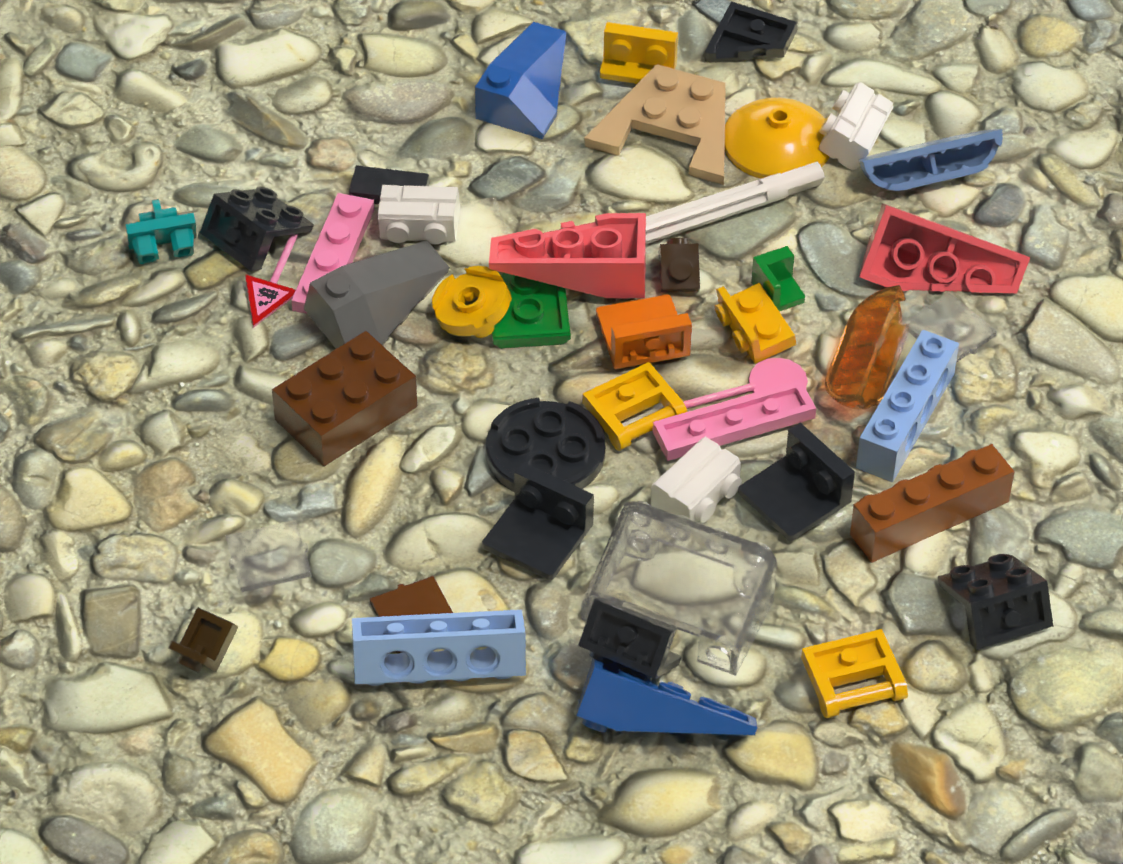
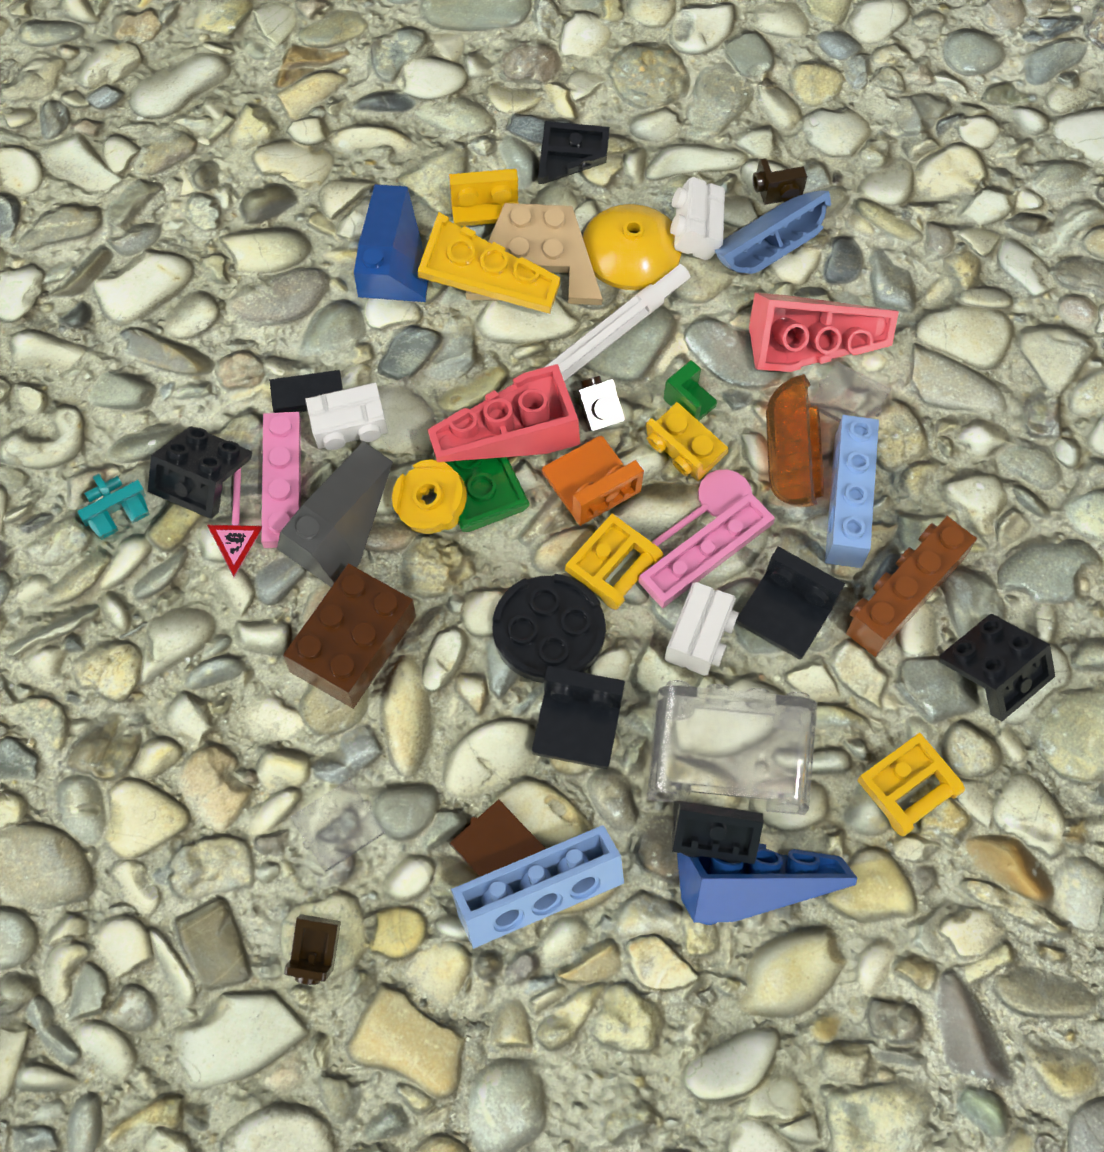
camera: 20 degrees left, 15 degrees up
none -> yellow wing [417,212,560,314]
none -> dark brown bracket [753,158,808,205]

